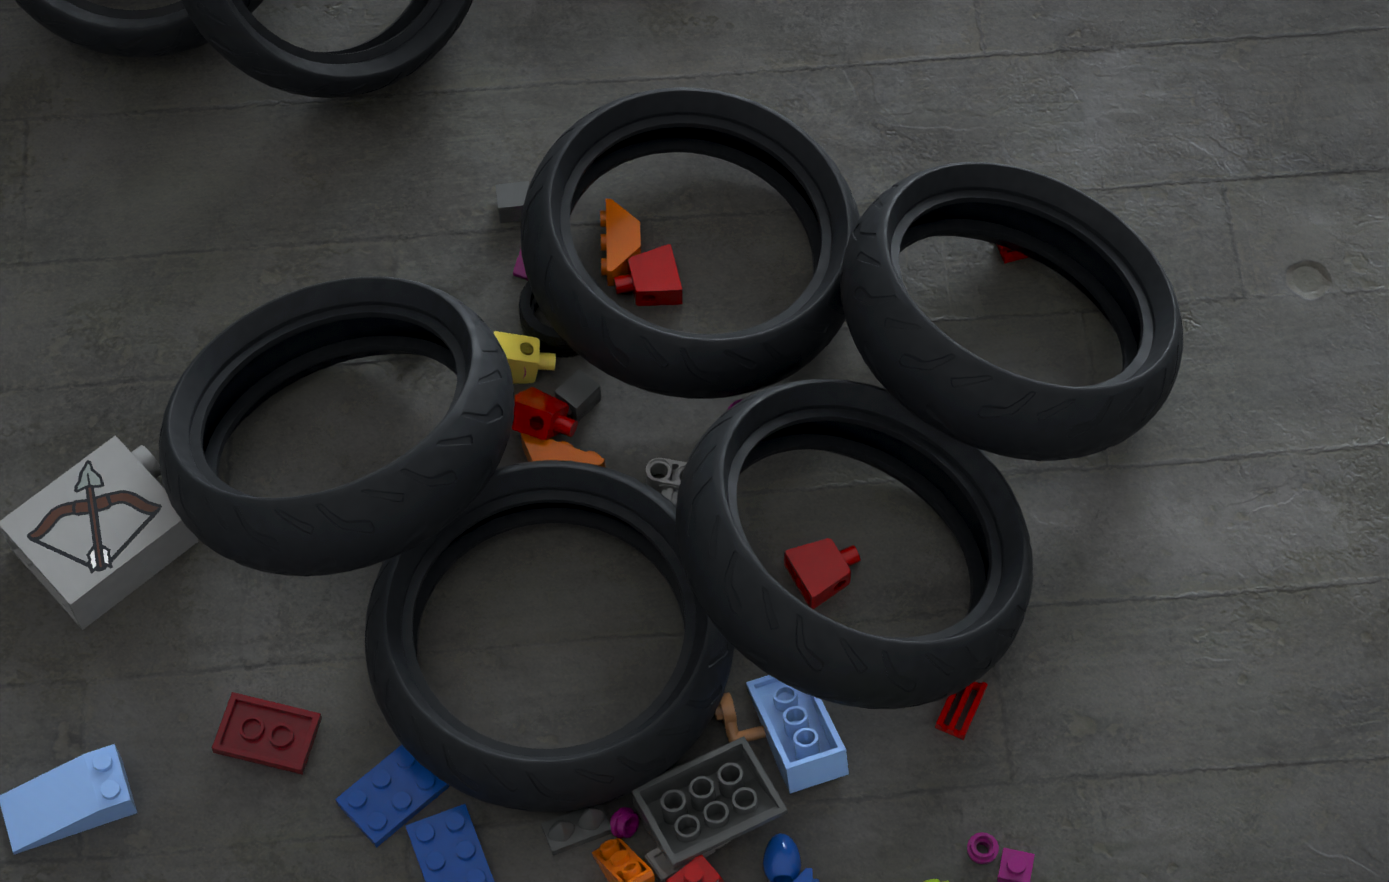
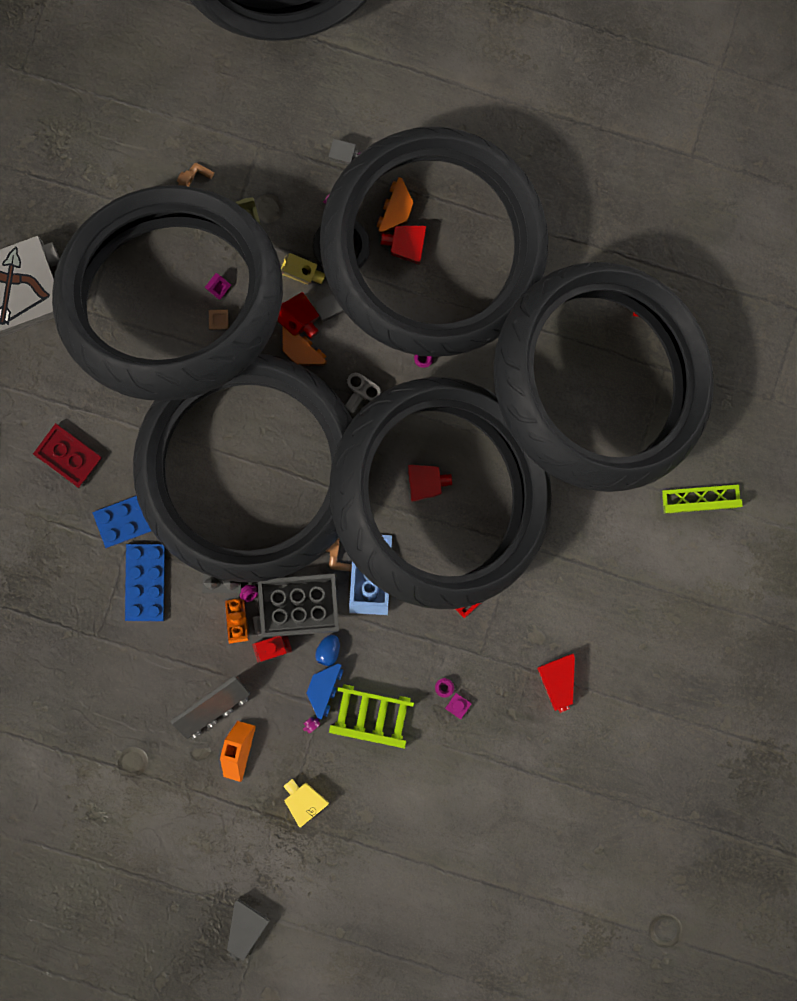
camera: 25 degrees right, 25 degrees up
none -> magenta plate [204,273,231,300]
none -> red slope [537,653,575,713]
none -> lime fence [662,485,743,514]

